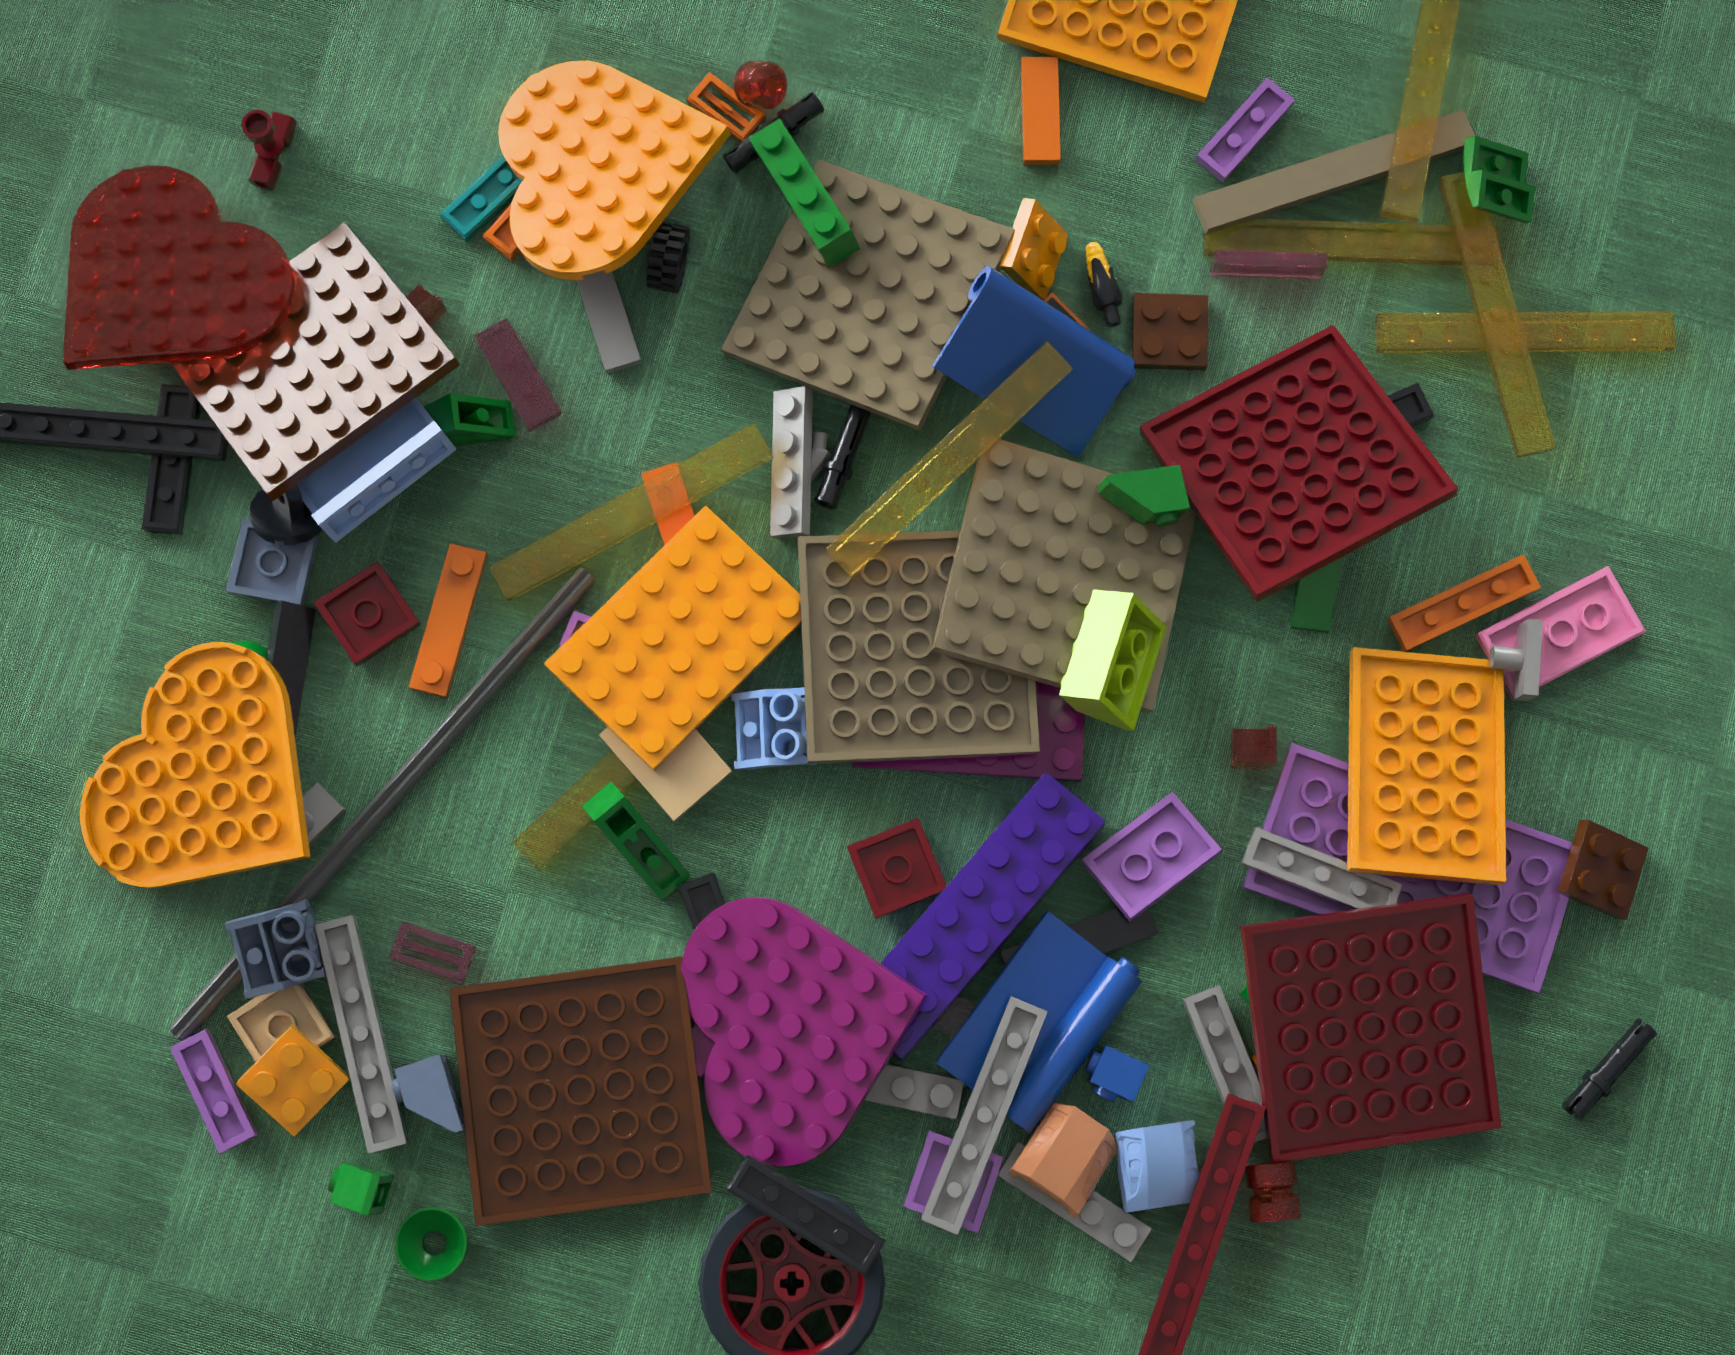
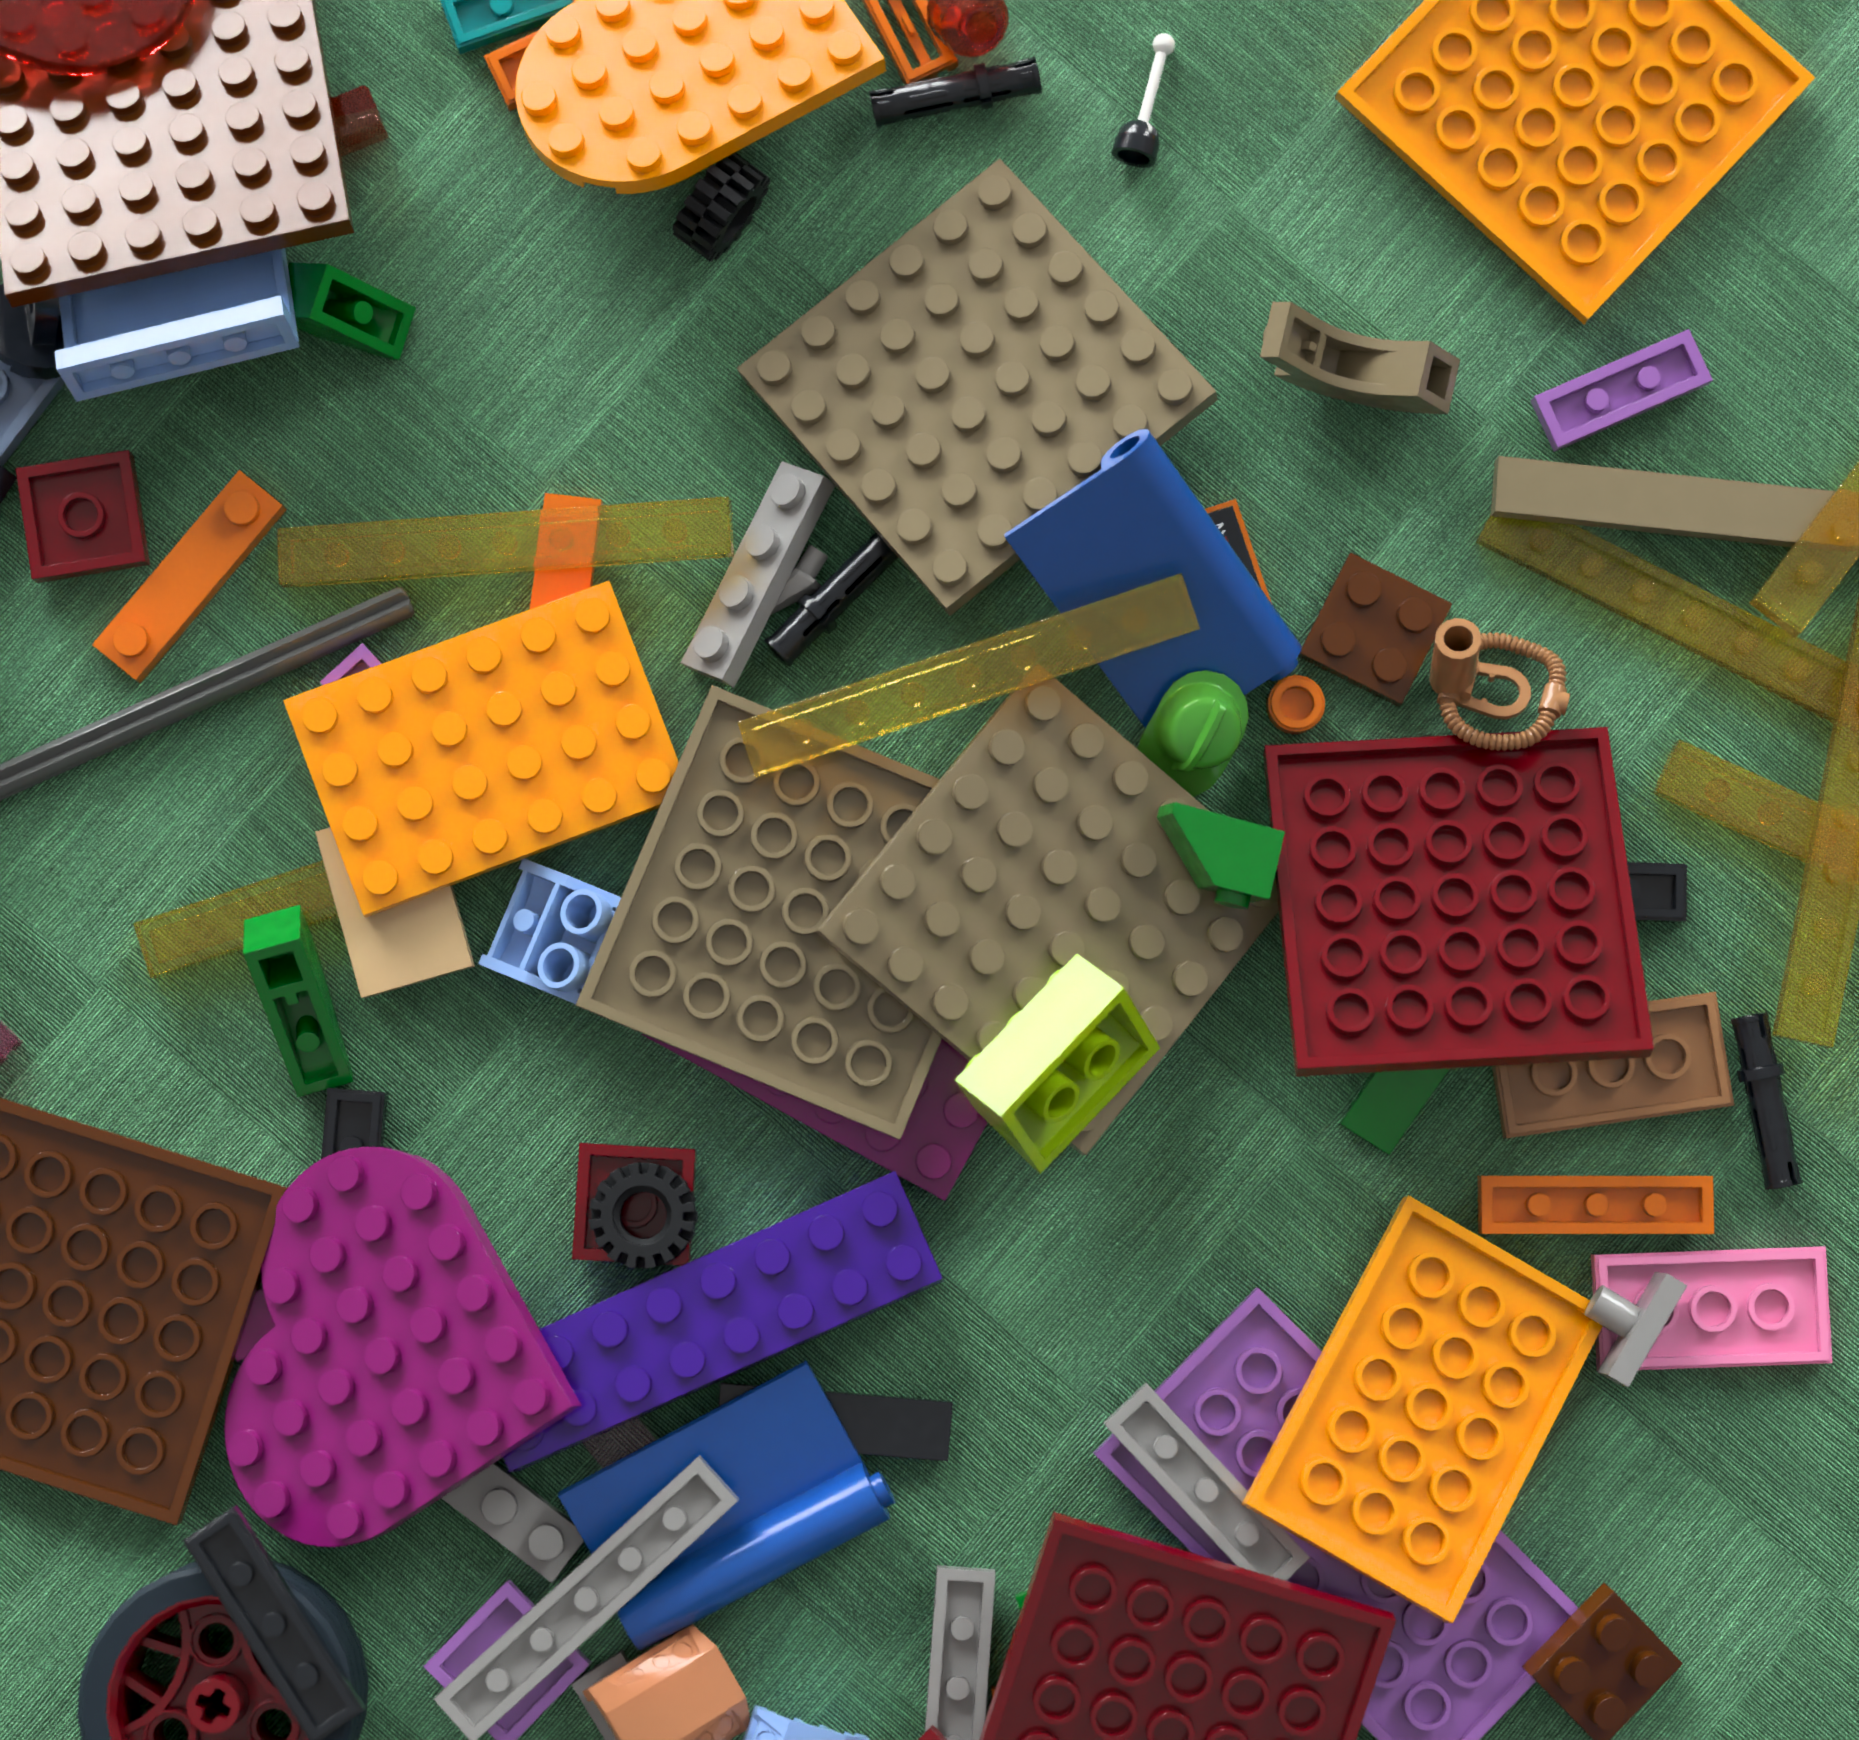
camera: 25 degrees right, 5 degrees up
clear pink tile [474,318,562,432] -> none
light grey tile [576,270,642,374] -> none
green brick [748,118,860,268] -> none
light orange plate [999,198,1068,300] -> none
orange tile [1021,57,1061,165] -> none
medium lavender plate [1082,792,1222,922] -> none
black piece [1085,242,1122,327] -> none
blue brick [1085,1045,1150,1102] -> none
clear pink tile [1210,250,1327,279] -> none
clear red panel [1231,725,1277,769] -> none
none -> black tyre [589,1162,698,1269]
none -> hinge [1112,33,1175,168]
none -> bright green piece [1137,670,1249,797]
none -> dark tan arch [1260,302,1460,414]
none -> orange tile [1266,675,1325,734]
none -> medium nougat piece [1429,618,1571,751]
none -> medium nougat tile [1492,992,1734,1139]
none -> black pin [1731,1012,1803,1190]

